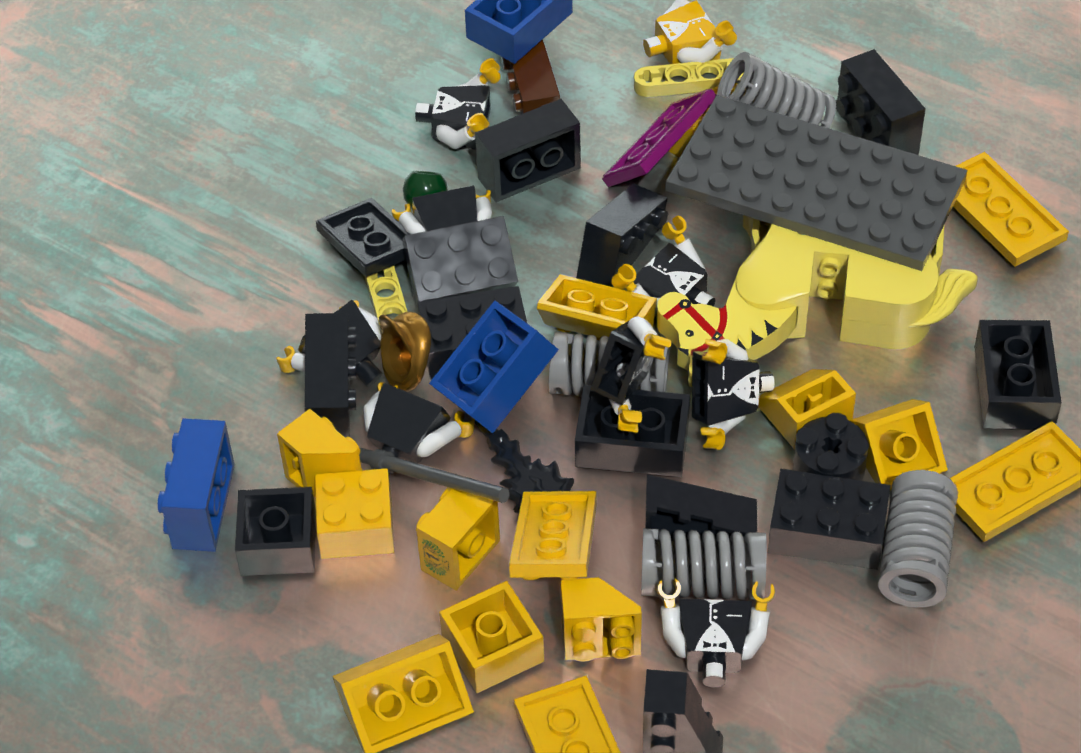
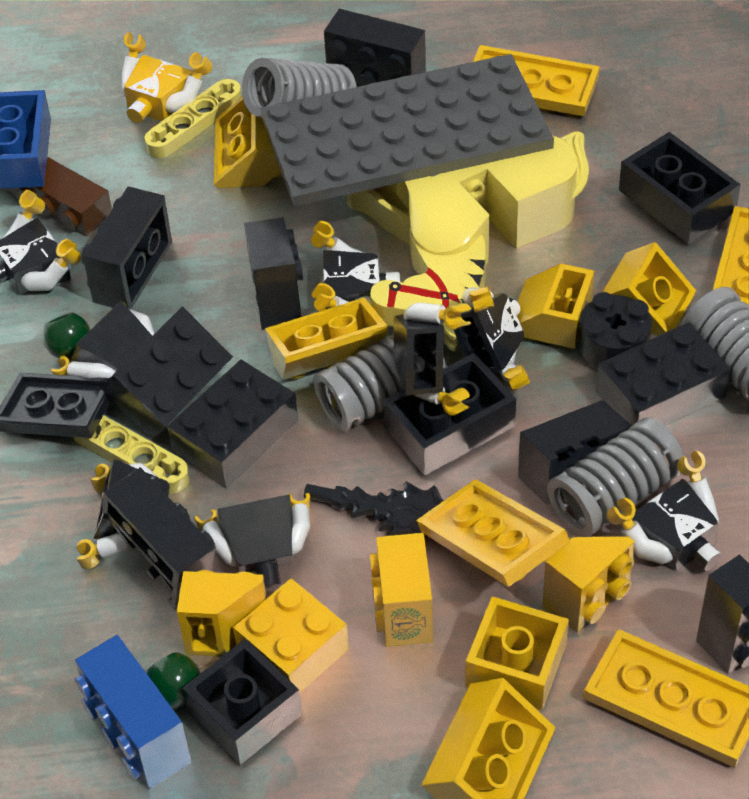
camera: 40 degrees left, 0 degrees up
dark grey bar [359,448,509,503] -> none
pearl gold piece [379,312,431,392] -> none
blue brick [429,300,559,433] -> none
magenta tile [602,89,716,187] -> none
none -> dark green piece [146,652,201,709]

